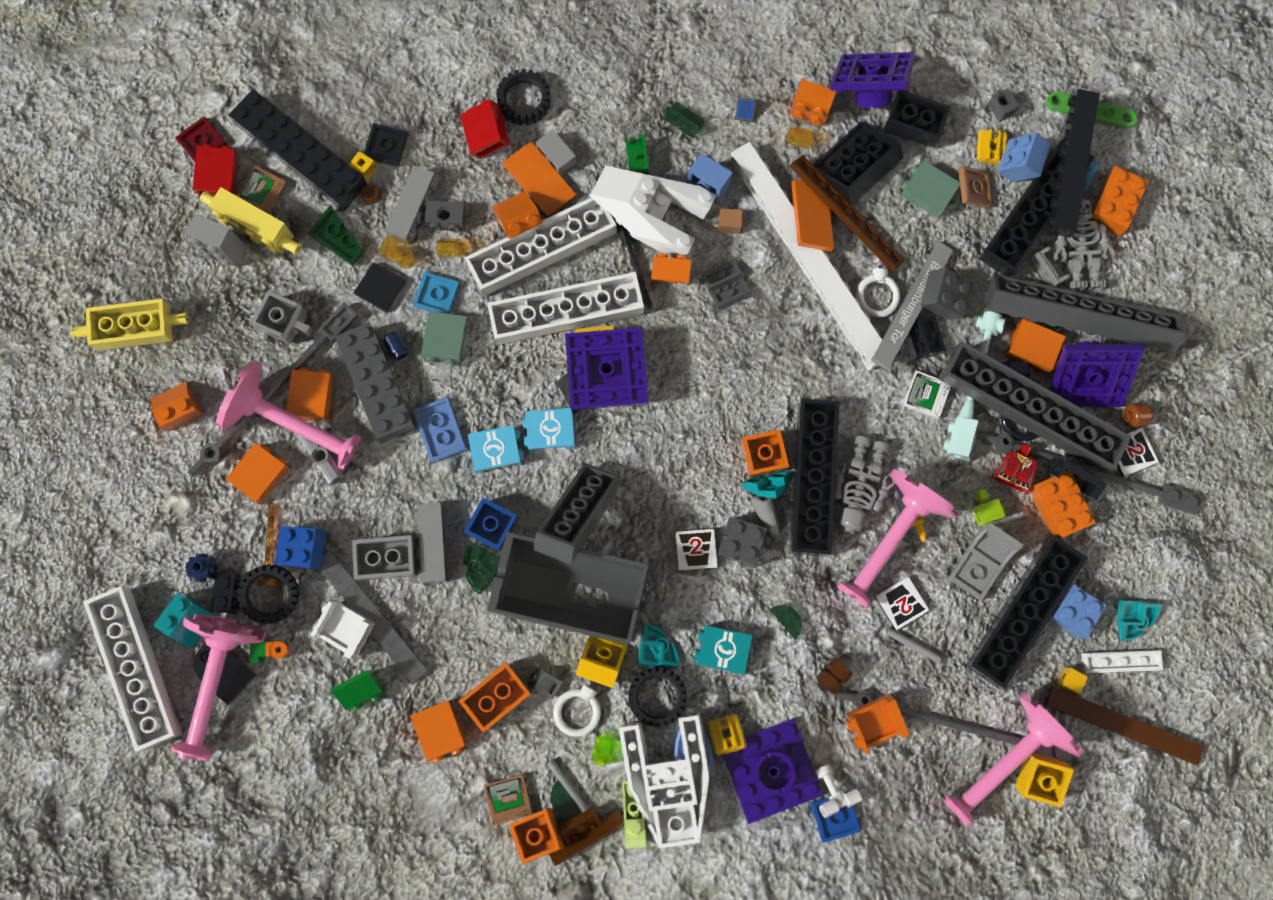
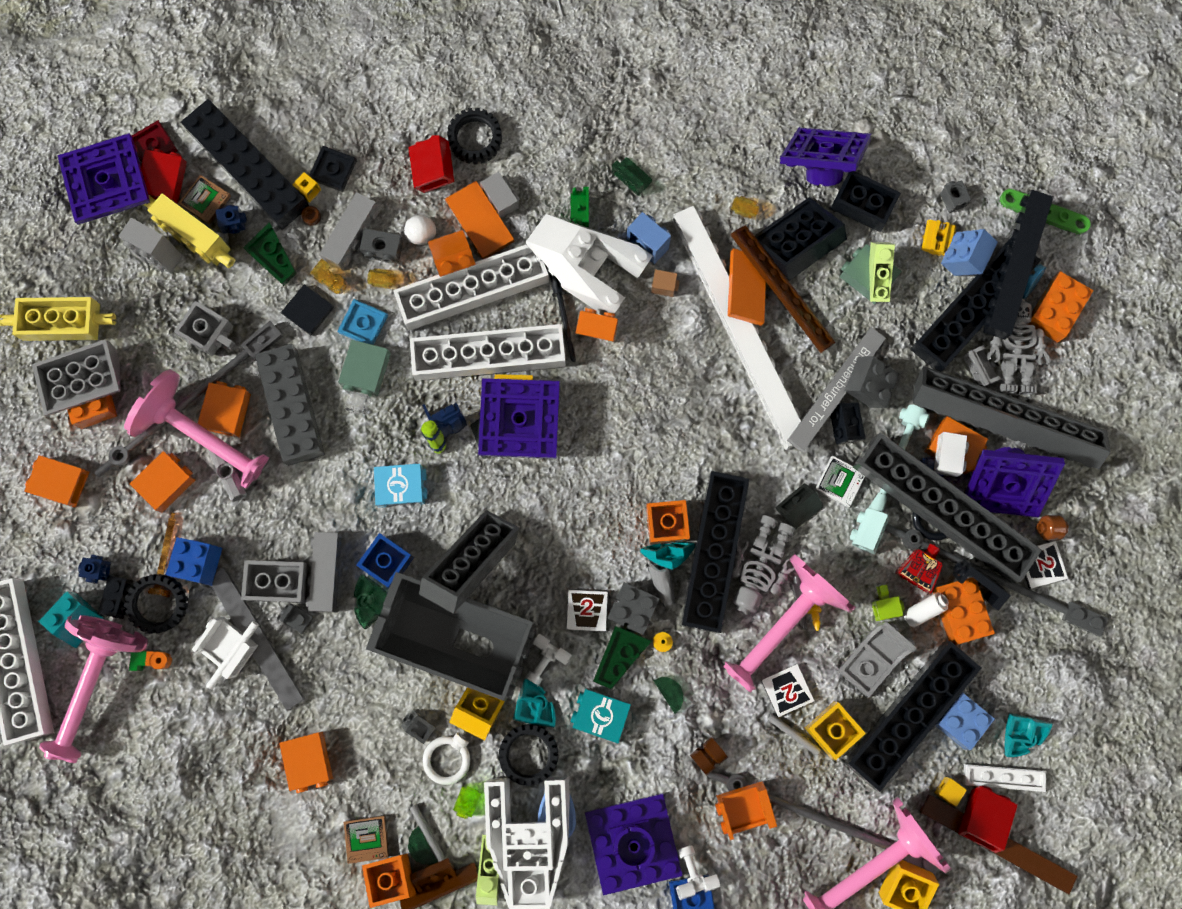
camera: 10 degrees right, 0 degrees up
black tile [193,645,257,705] -> none
green slope [331,670,386,712] -> none
dark blue brick [383,331,409,361] -> none
medium blue tile [412,397,468,463] -> none
orange brick [459,662,532,733] -> none
medium azure panel [523,408,575,453] -> none
dark grey slope [701,260,752,310] -> none
yellow piece [707,714,747,755] -> none
slope [734,97,756,122] -> none
orange brick [790,79,836,126] -> none
white piece [856,268,901,318] -> none
medium nougat tile [958,166,993,209] -> none
none -> orange brick [24,455,90,508]
none -> light grey slope [32,339,121,417]
none -> dark purple piece [57,133,150,225]
none -> white bar [206,621,259,690]
none -> dark blue brick [216,205,247,234]
none -> dark grey bracket [279,604,314,634]
none -> white hair [404,215,436,245]
none -> dark blue piece [421,403,467,454]
none -> white bar [526,634,573,686]
none -> dark green wing [593,626,652,689]
none -> yellow tile [653,632,673,652]
none -> pearl dark grey panel [776,483,823,530]
none -> yellow brick [804,701,866,761]
none -> yellowish green slope [869,242,895,302]
none -> white brick [903,592,949,628]
none -> white brick [934,432,969,477]
none -> red brick [958,786,1018,853]

